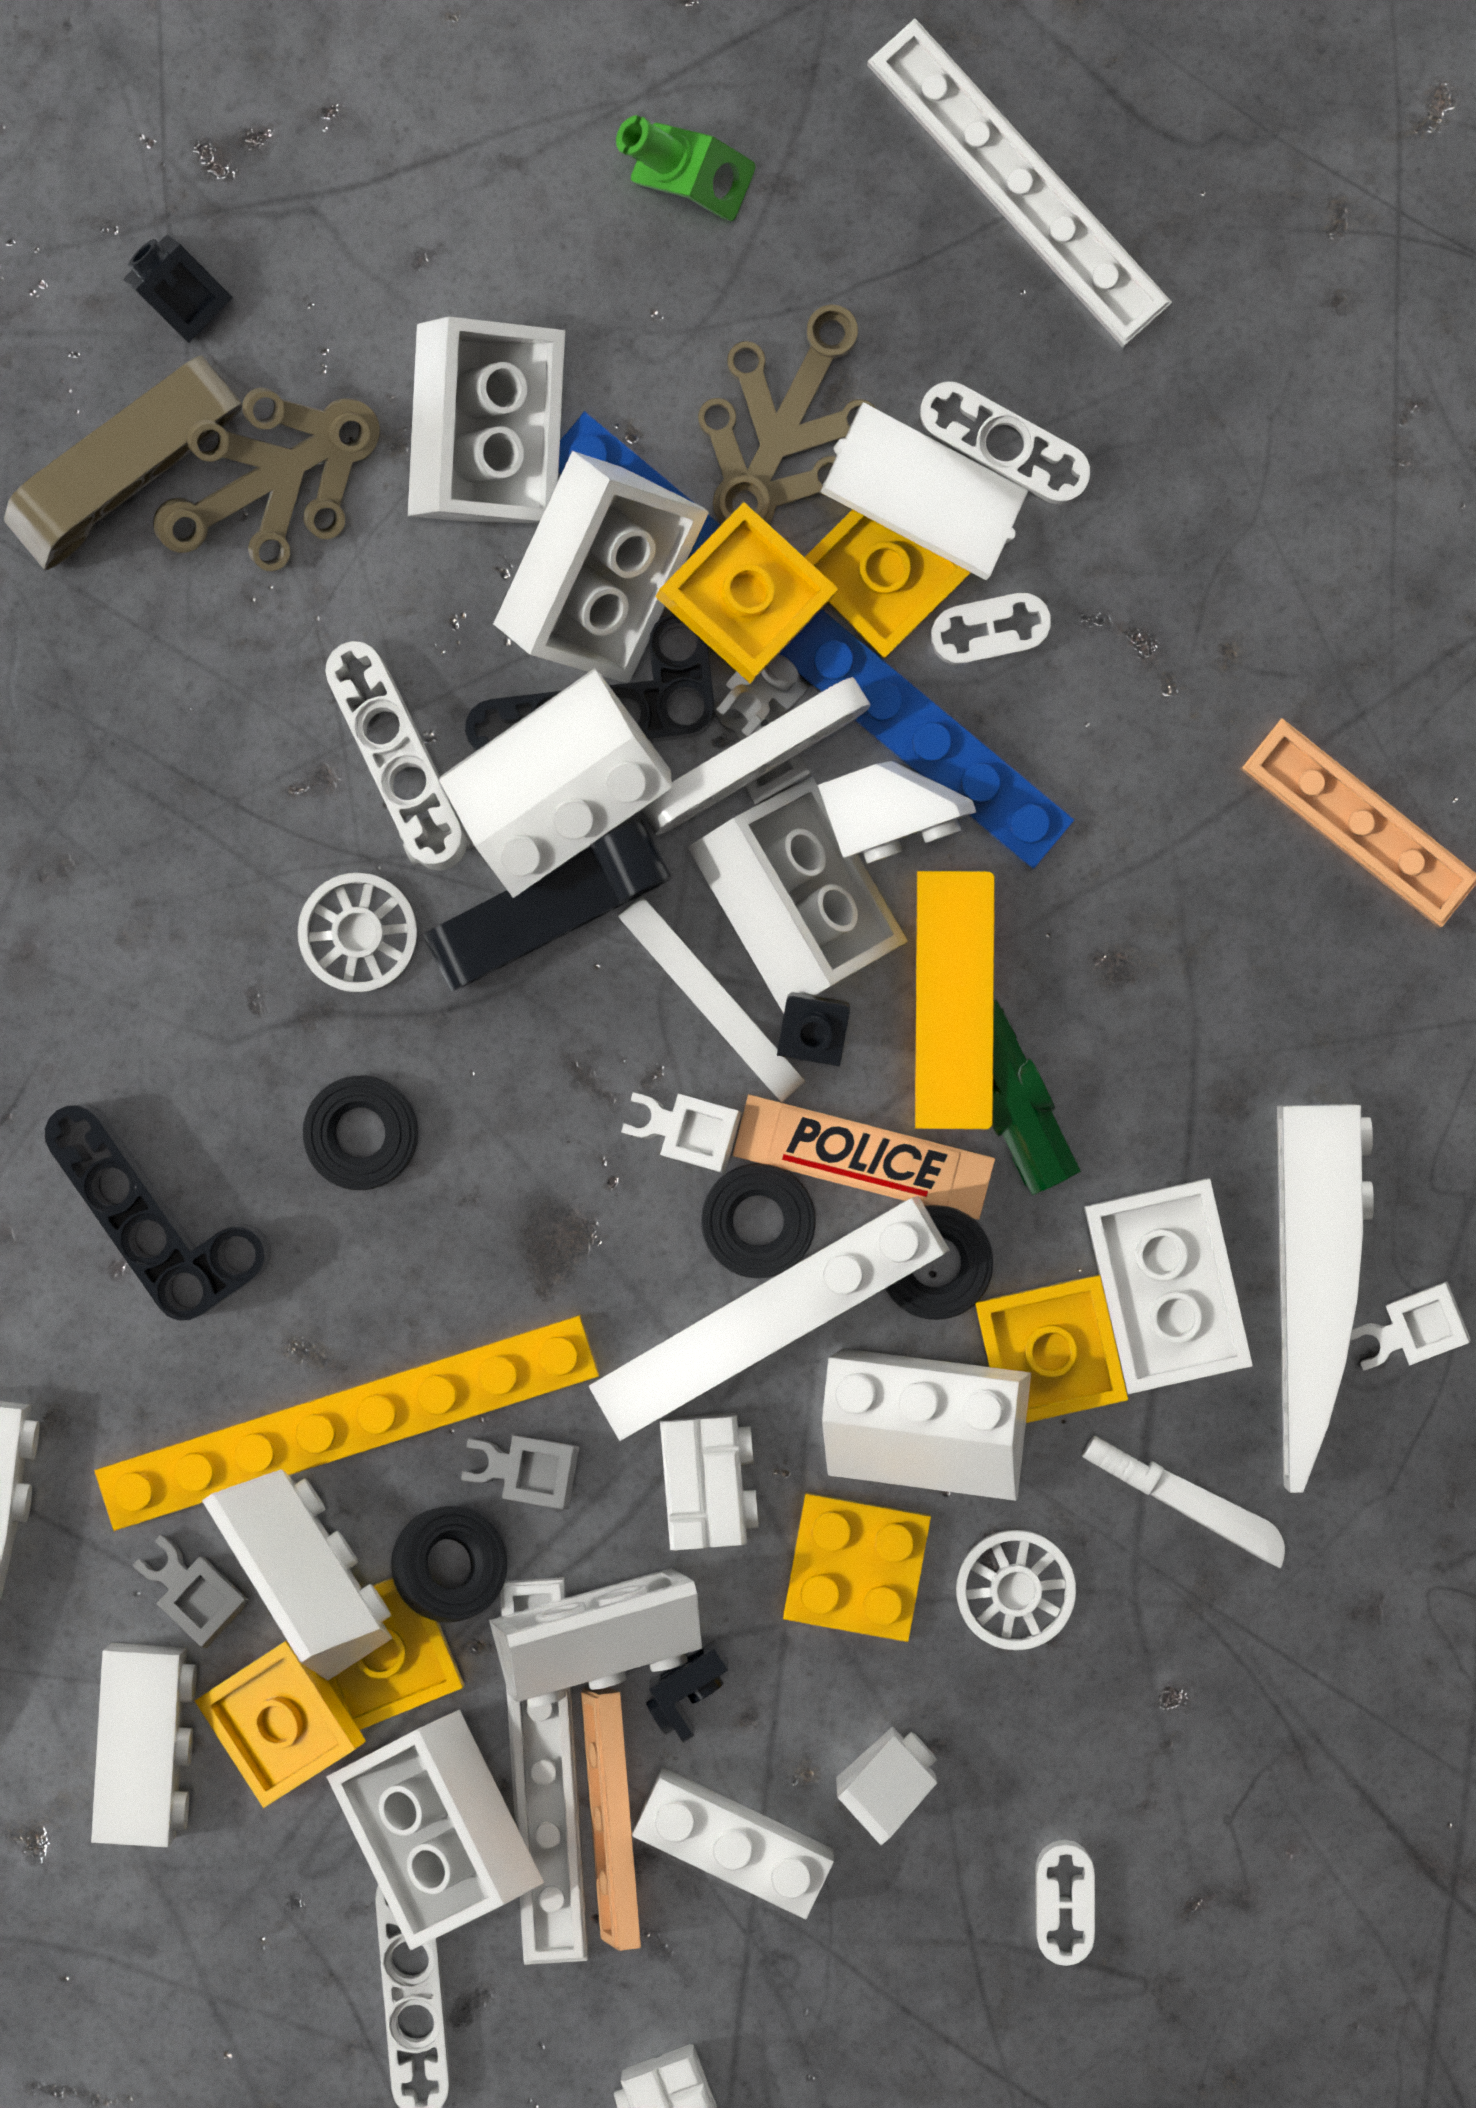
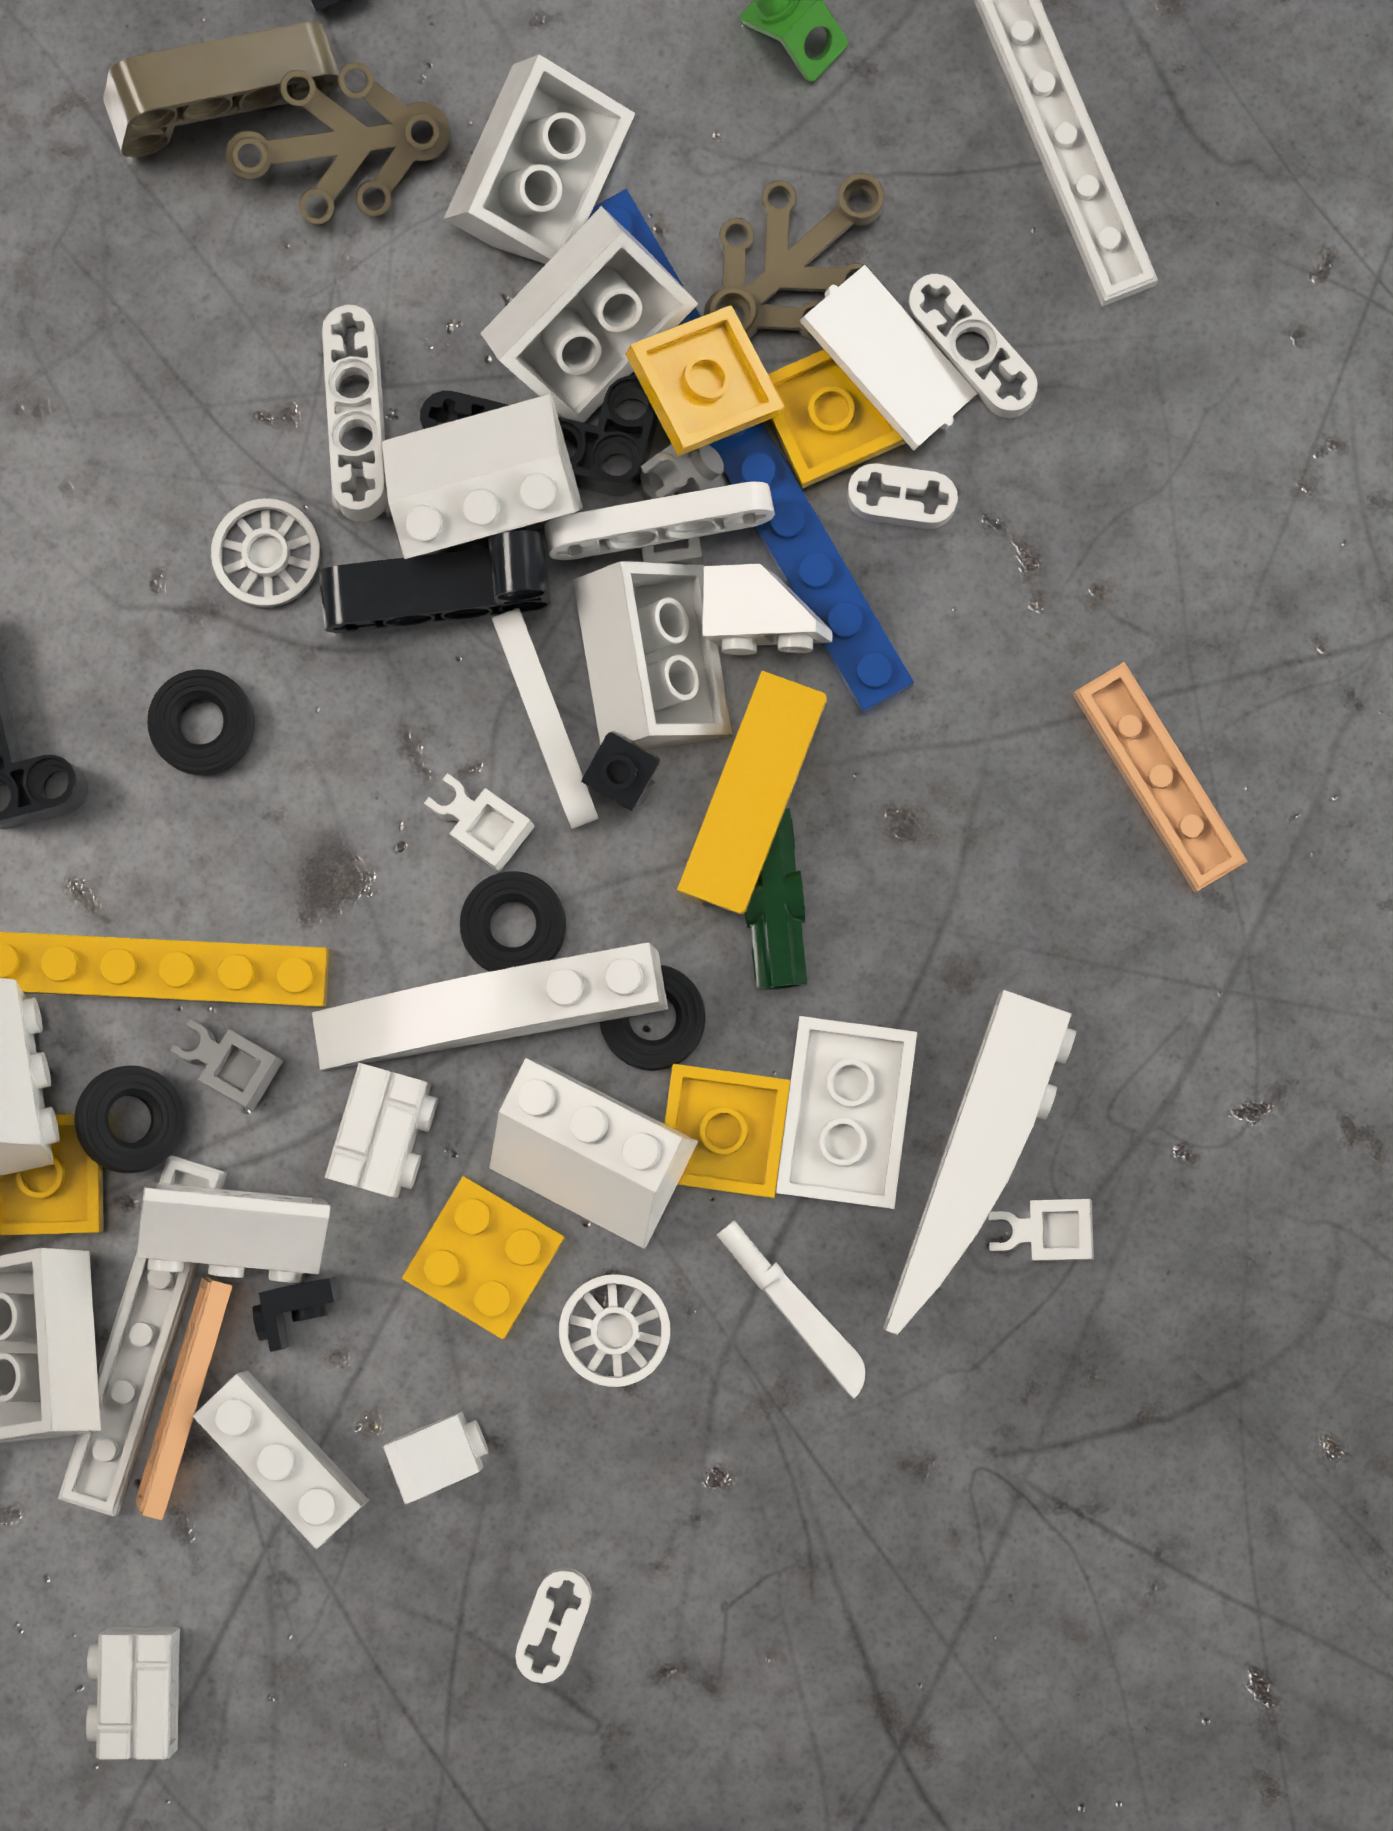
camera: 30 degrees right, 5 degrees down
light nougat tile [732,1094,995,1220] -> none

